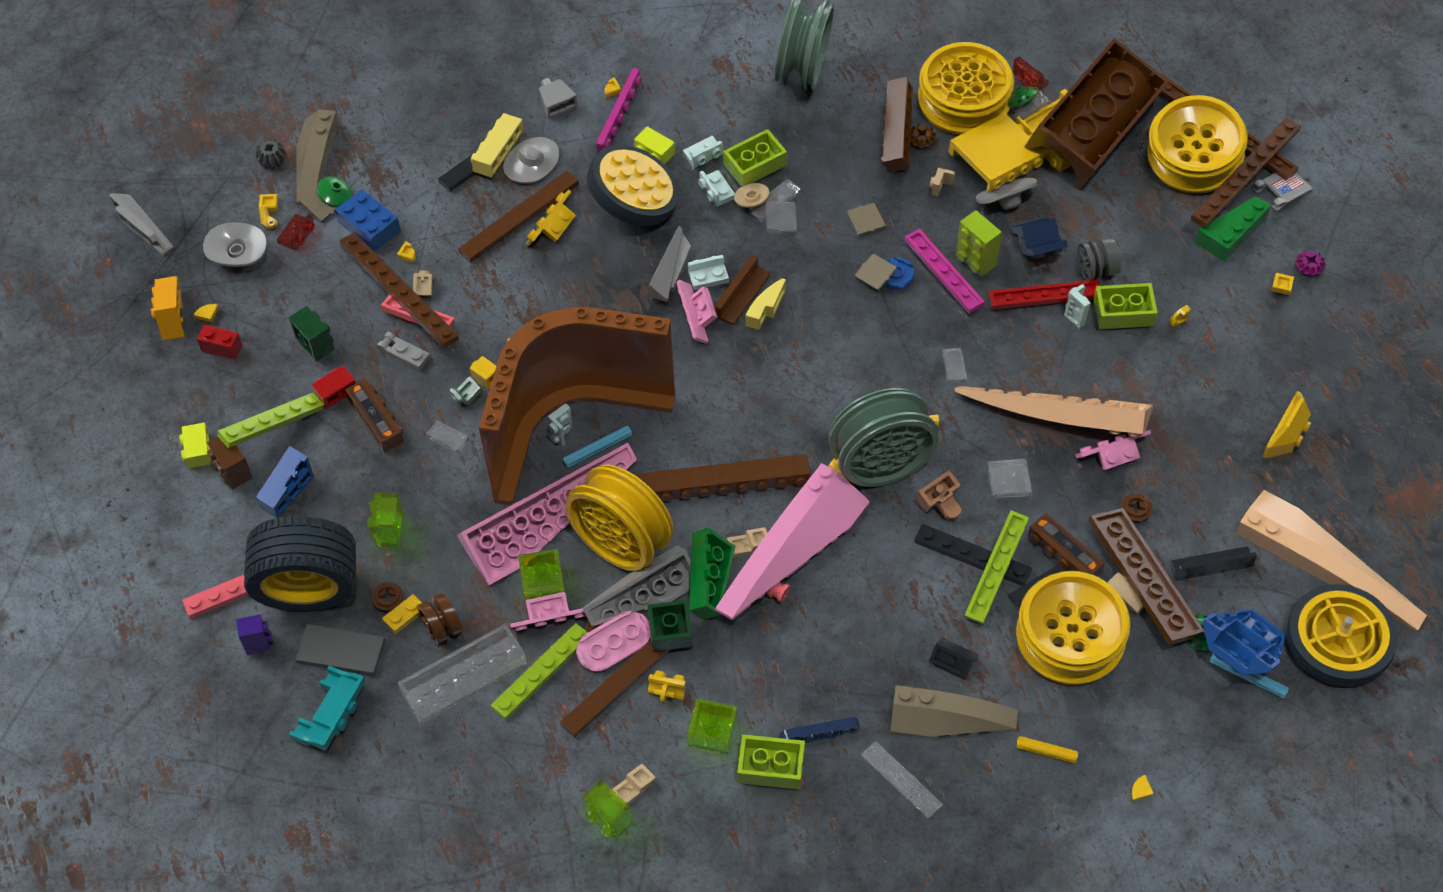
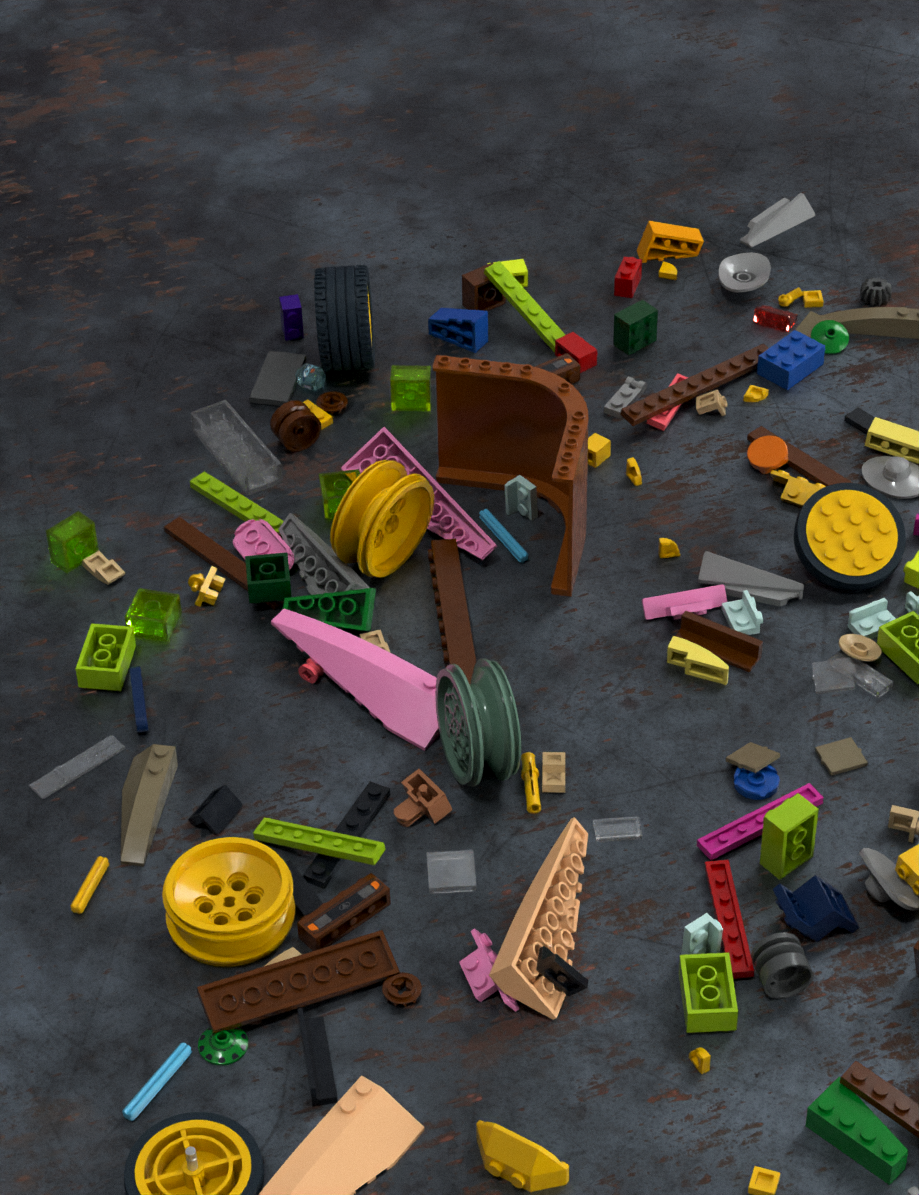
camera: 90 degrees right, 15 degrees down
teal bracket [289,666,365,751] -> none
bright pink bracket [510,592,586,631] -> none
yellow tile [1131,775,1153,802] -> none
blue wedge [1202,609,1286,675] -> none
none -> clear light blue head [295,363,326,391]
none -> black panel [536,946,588,996]
none -> orange tile [747,435,788,474]

